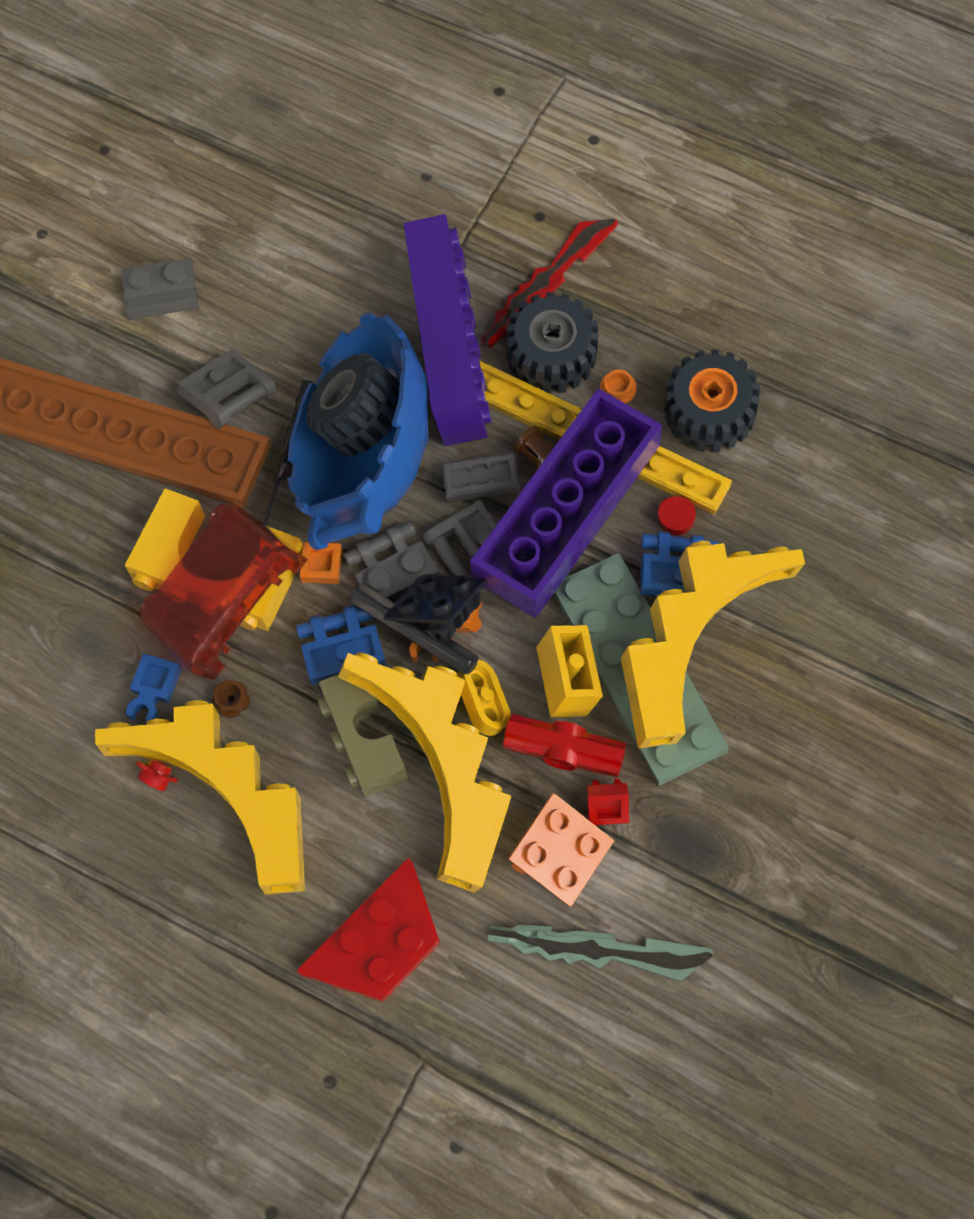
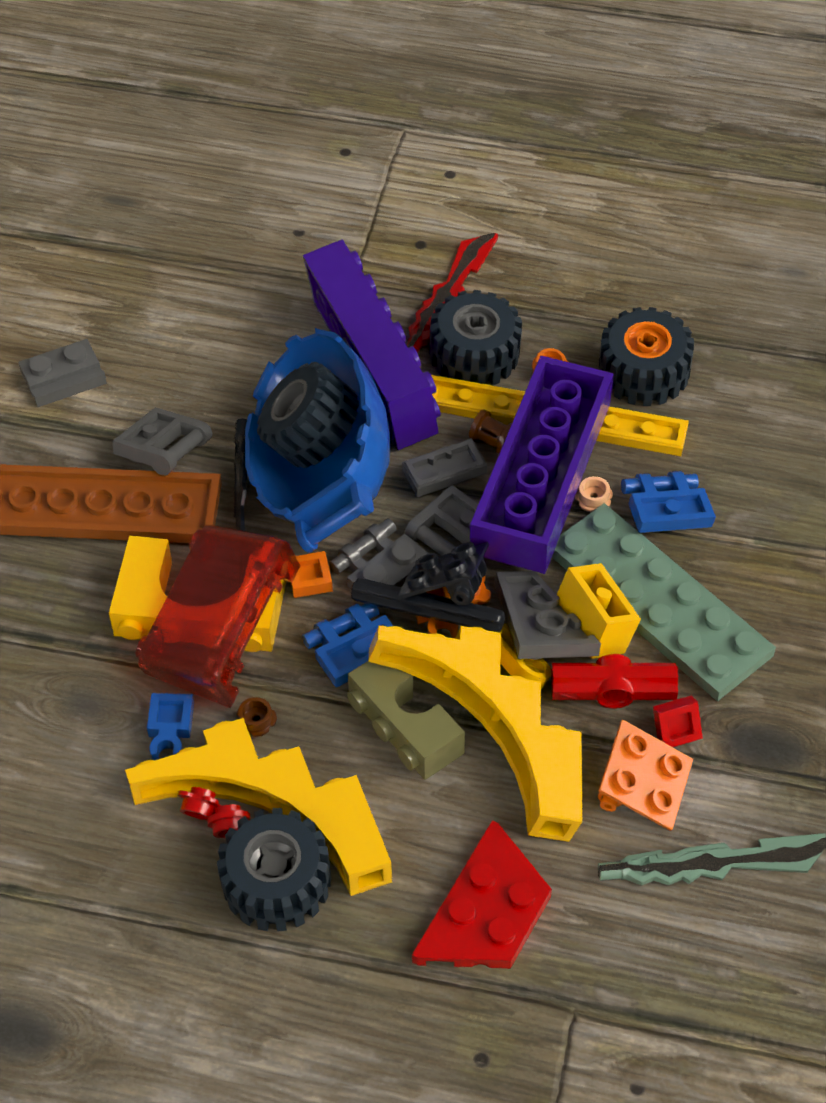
camera: 20 degrees left, 15 degrees down
yellow arch [621,541,805,749] -> none
red tile [658,496,696,536] -> none
none -> red plate [207,804,251,838]
none -> black wheel [217,808,332,932]
none -> dark grey wing [495,571,601,660]
none -> light nougat plate [575,476,613,512]

